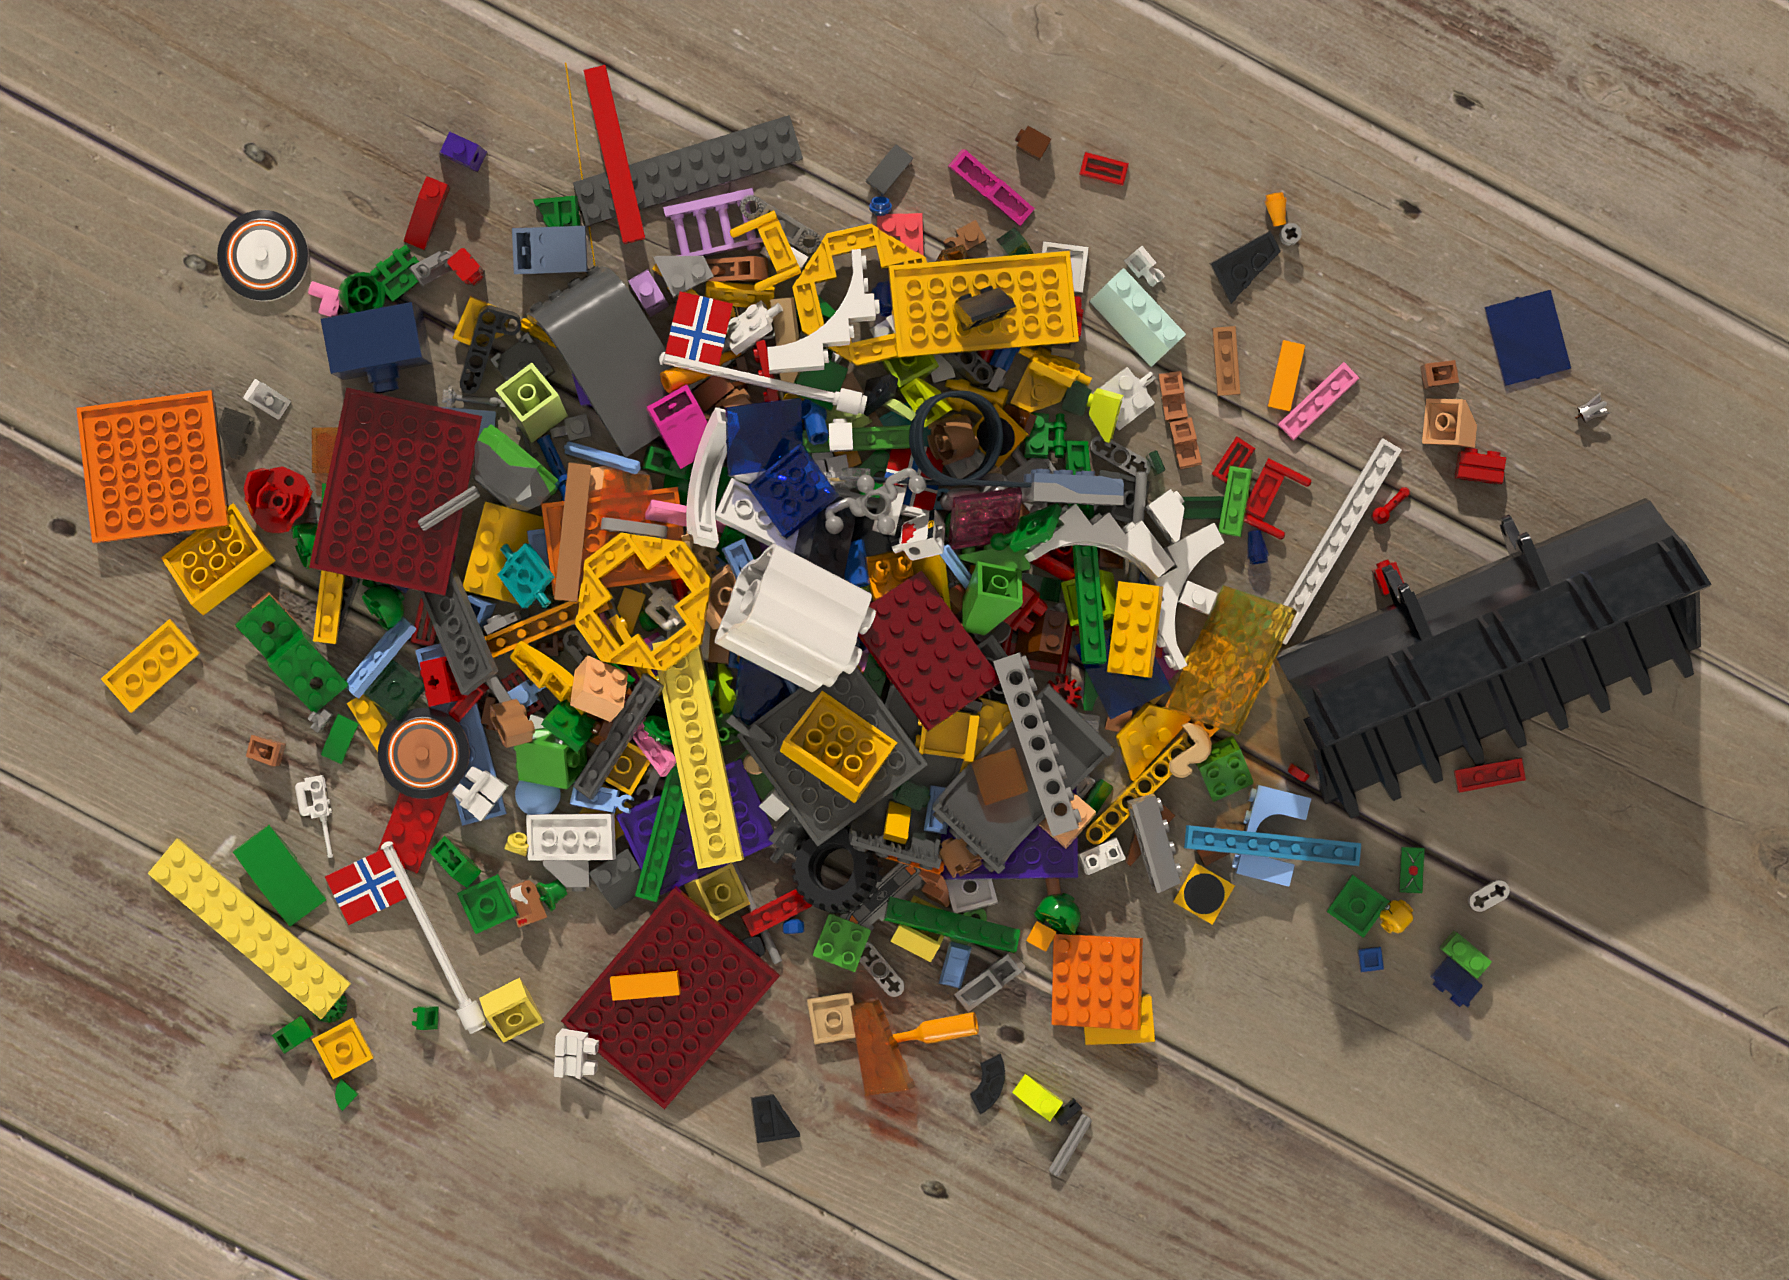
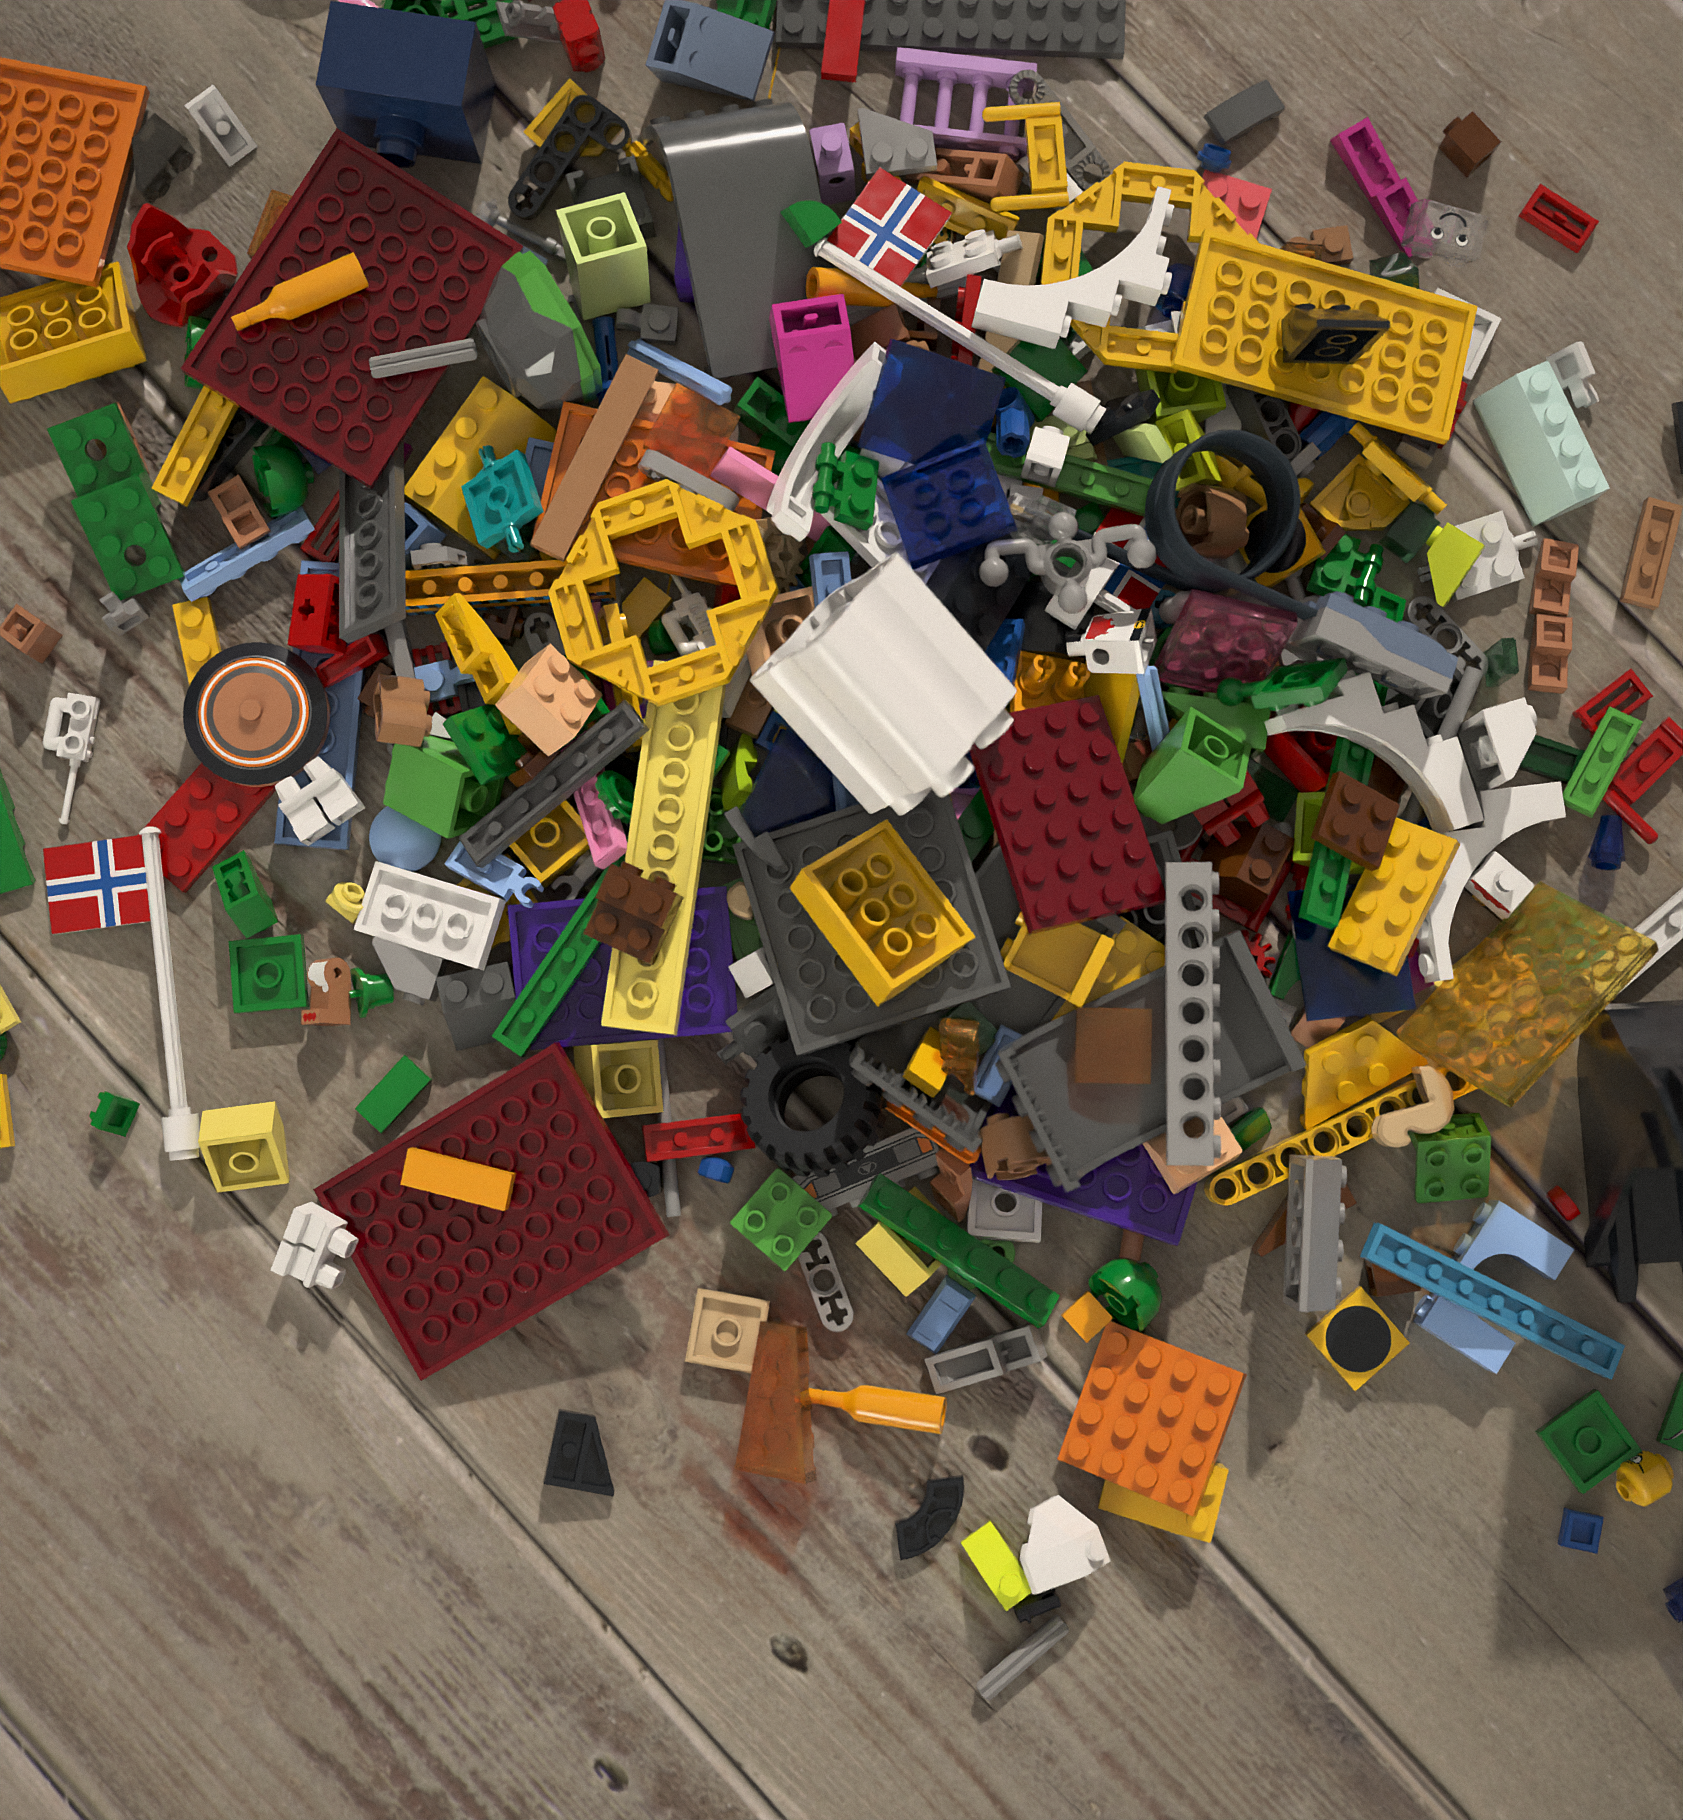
camera: 20 degrees right, 5 degrees down
green slope [321,714,360,764] -> none
clear green tile [363,660,425,721] -> none
white hips [1078,837,1125,875] -> none
none -> nougat slope [208,474,271,550]
none -> light orange piece [231,252,369,331]
none -> green tile [355,1055,433,1133]
none -> reddish brown plate [583,861,684,965]
none -> green brick [780,200,842,248]
none -> green plate [812,442,879,531]
none -> clear orange slope [939,1018,979,1095]
none -> white slope [1019,1495,1111,1594]
none -> reddish brown plate [1311,771,1400,871]
none -> clear brick [1401,199,1490,267]

